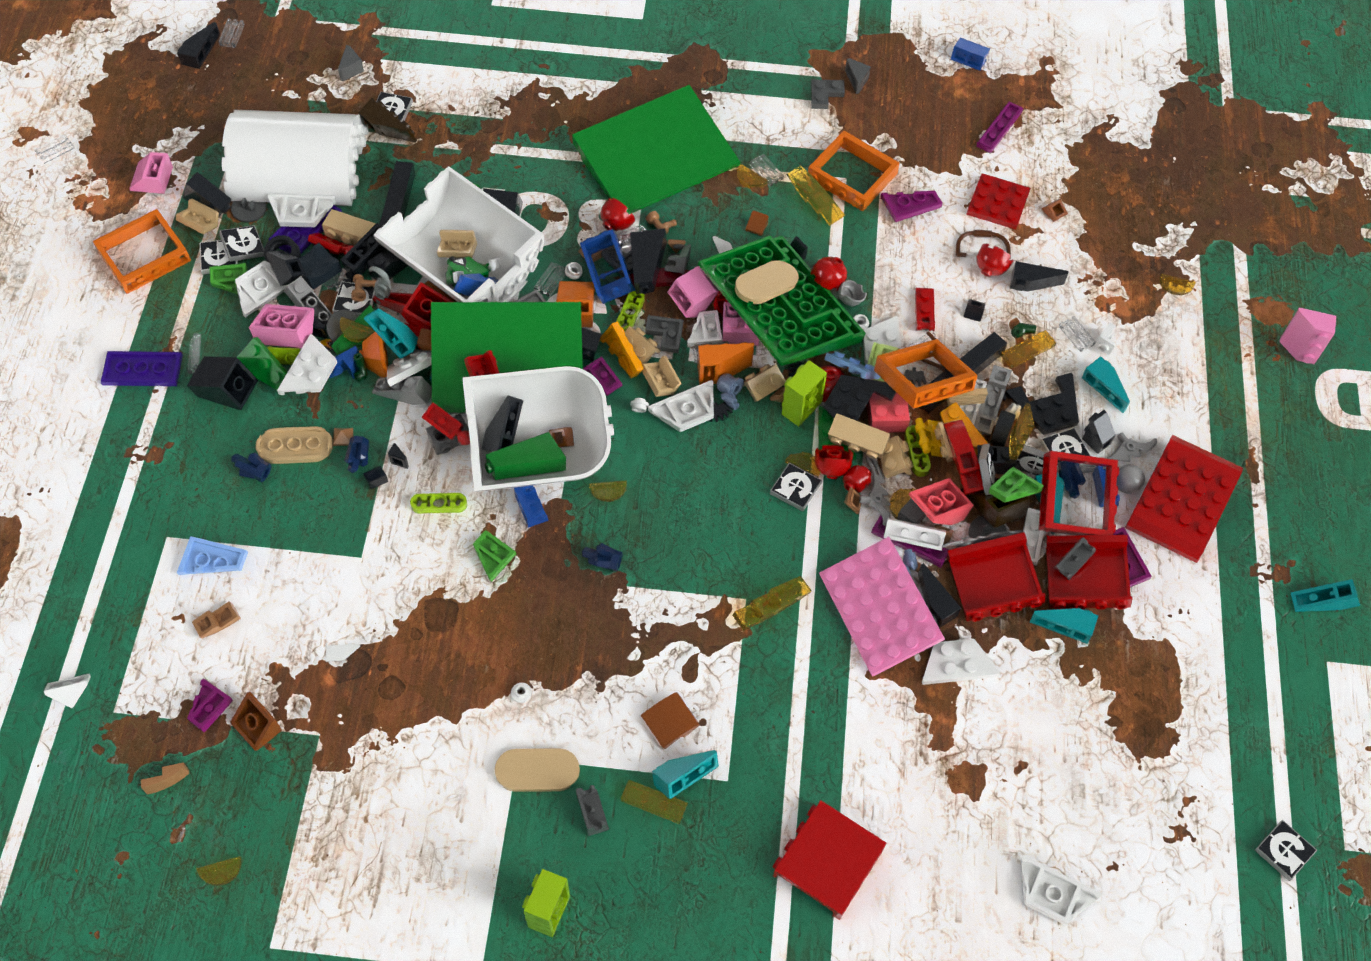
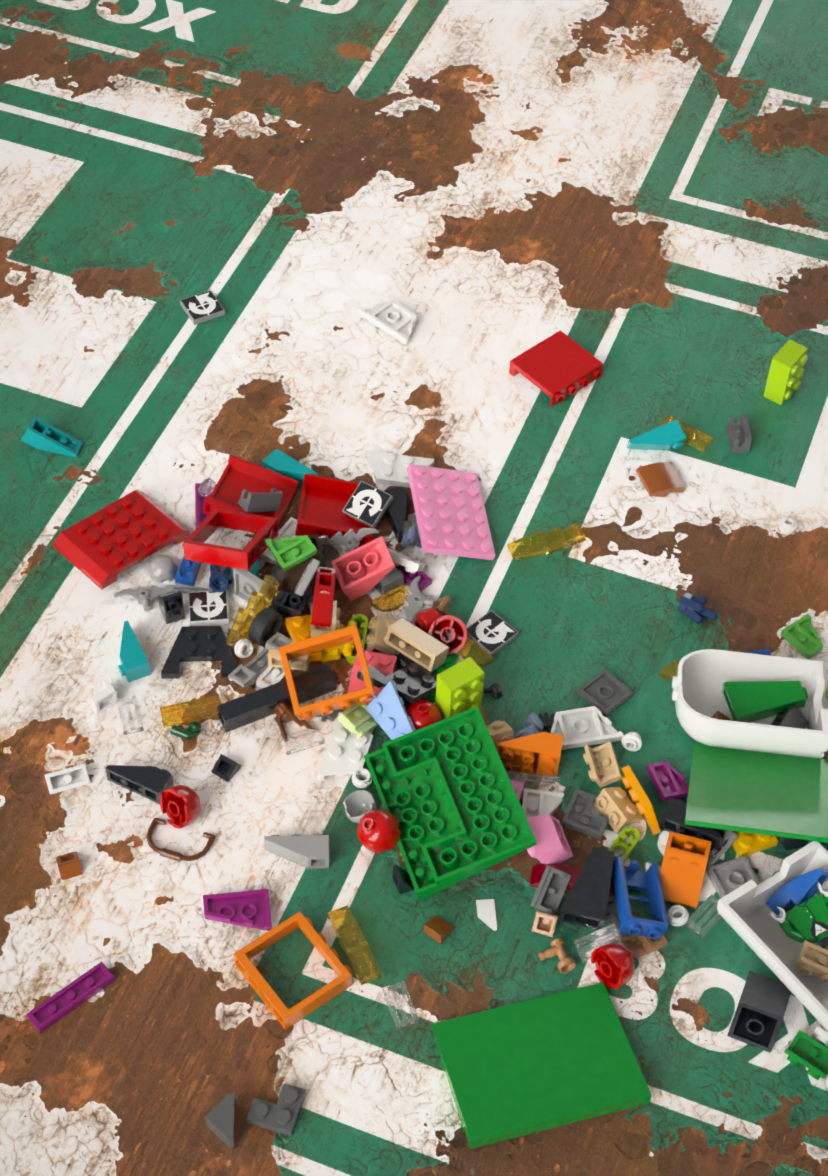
camera: 165 degrees left, 10 degrees down
red bracket [464,350,500,377] -> none
tan tile [495,748,580,792] -> none
tan tile [735,261,799,304] -> none
clear yellow tile [737,163,768,189] -> none
red plate [915,288,935,331] -> none
blue hinge [950,37,990,71] -> none
red plate [966,173,1031,230] -> none
none -> white slope [45,763,91,795]
none -> clear tile [198,478,216,497]
none -> light grey slope [264,834,329,869]
none -> tile [342,481,393,529]
none -> black hand [483,683,503,699]
none -> dark grey tile [577,669,634,717]

